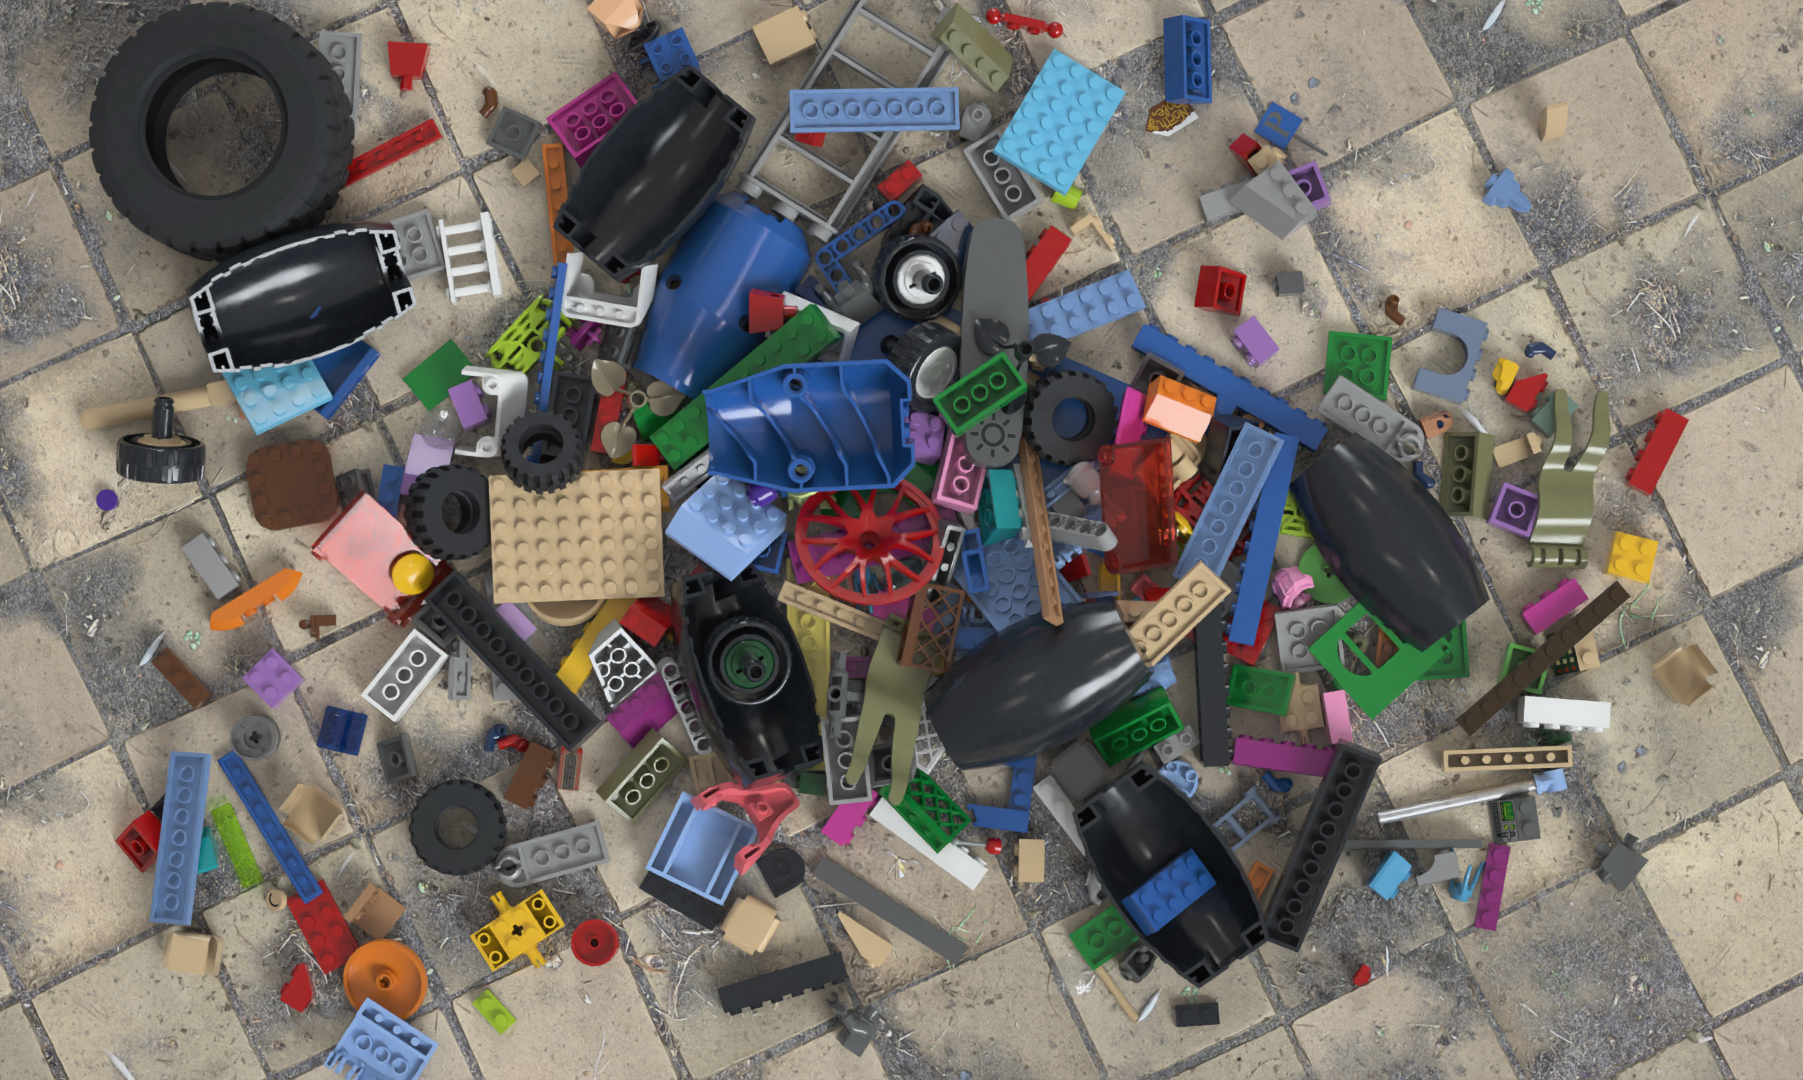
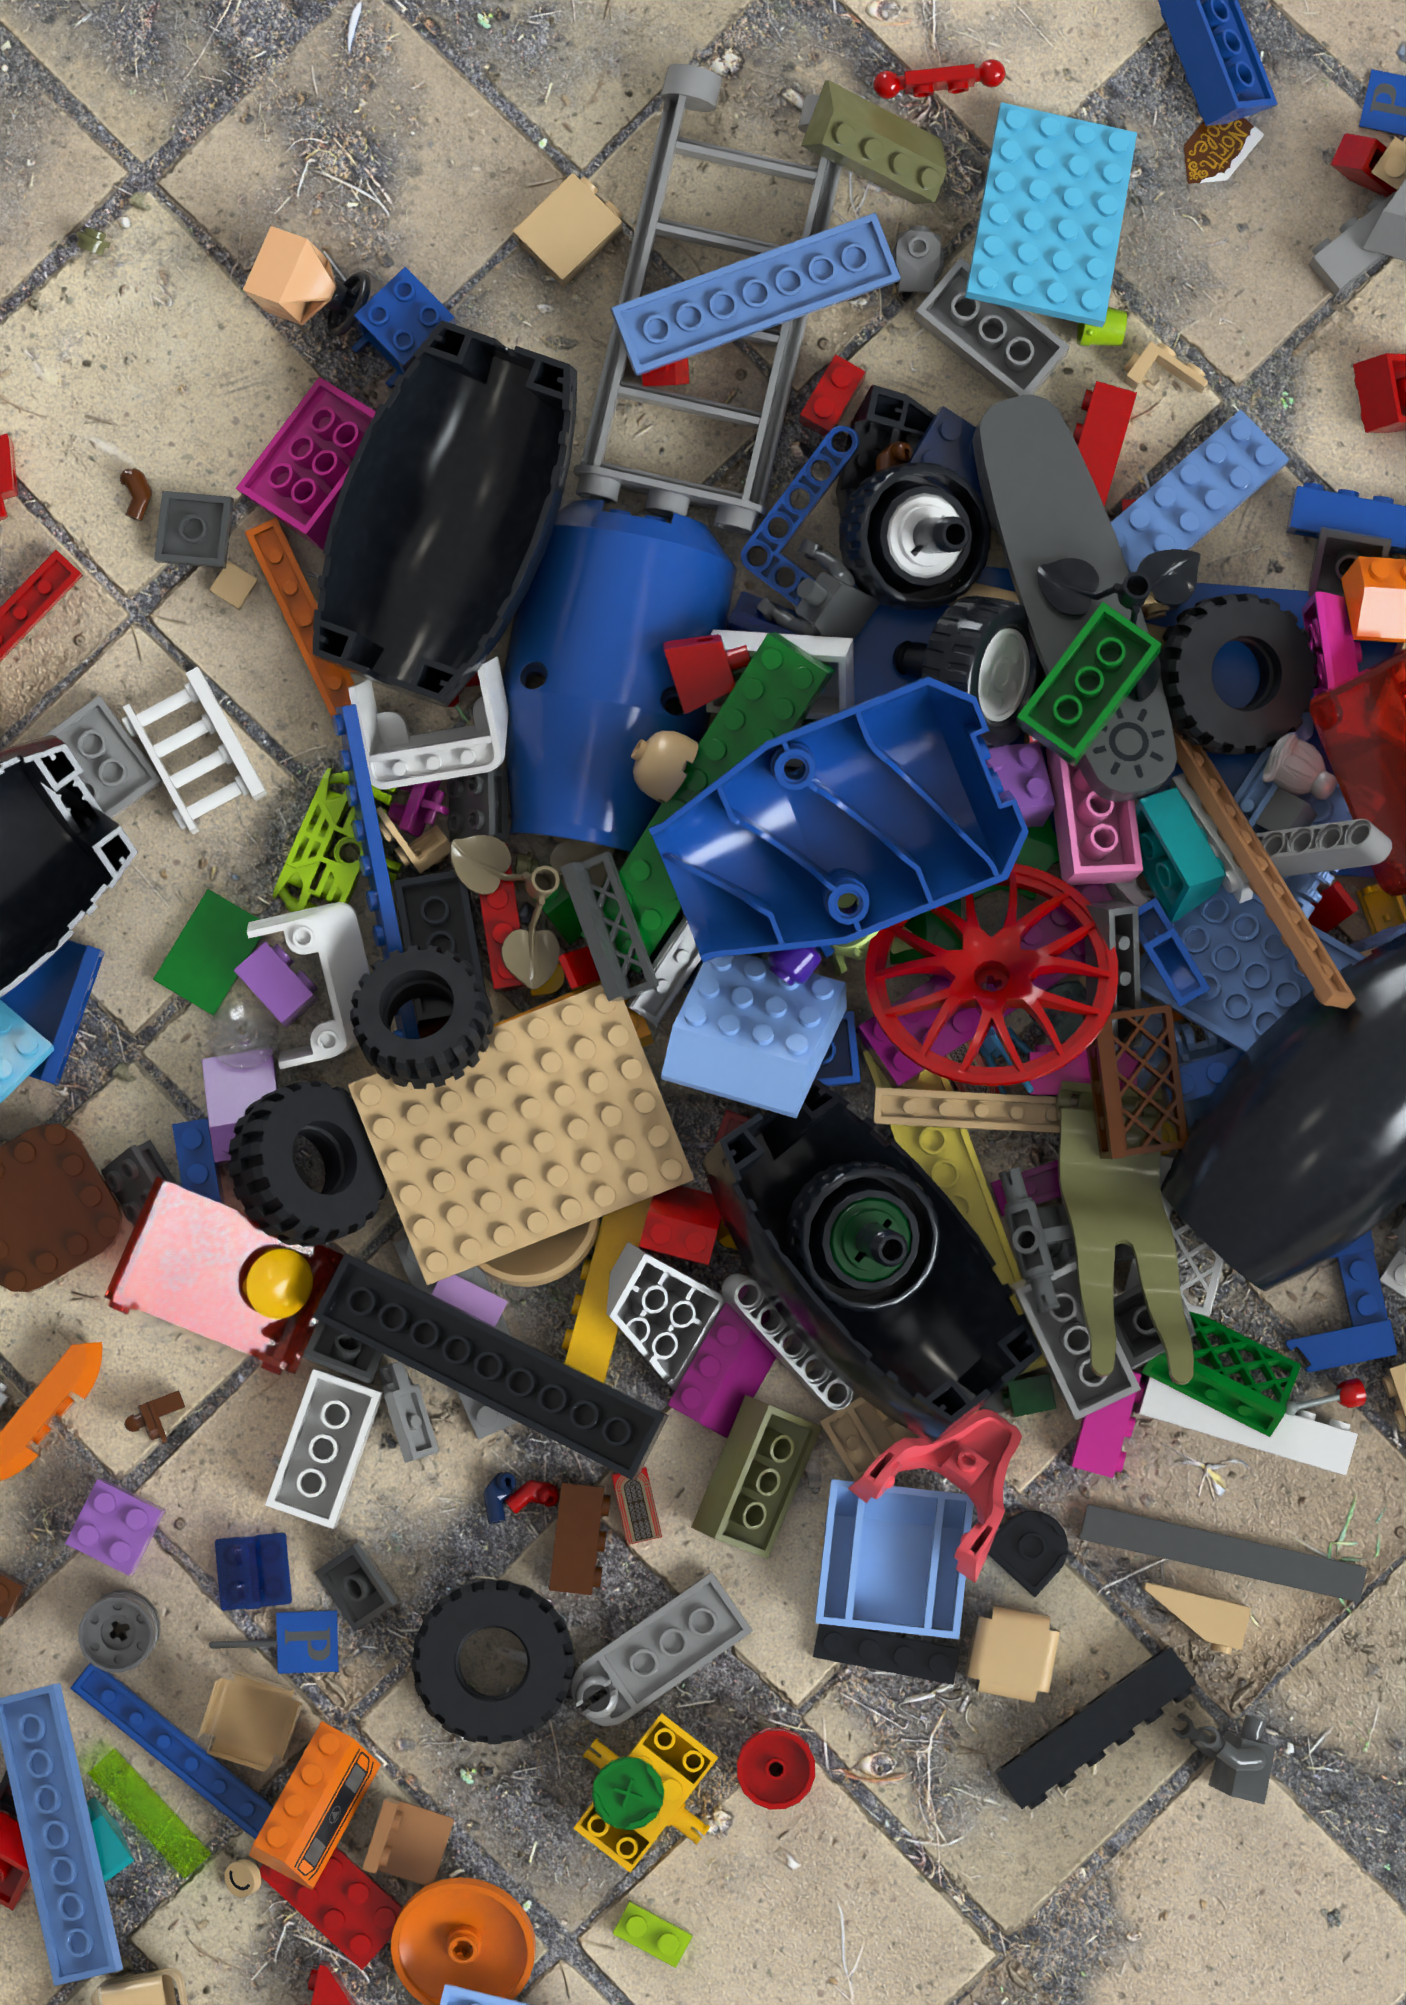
camera: 20 degrees left, 0 degrees up
none -> blue piece [209,1610,339,1674]
none -> orange slope [249,1721,381,1890]
none -> tan bracket [376,806,451,874]
none -> dark grey fence [560,852,659,1001]
none -> green tile [592,1756,664,1830]
none -> tan cylinder [631,730,698,804]

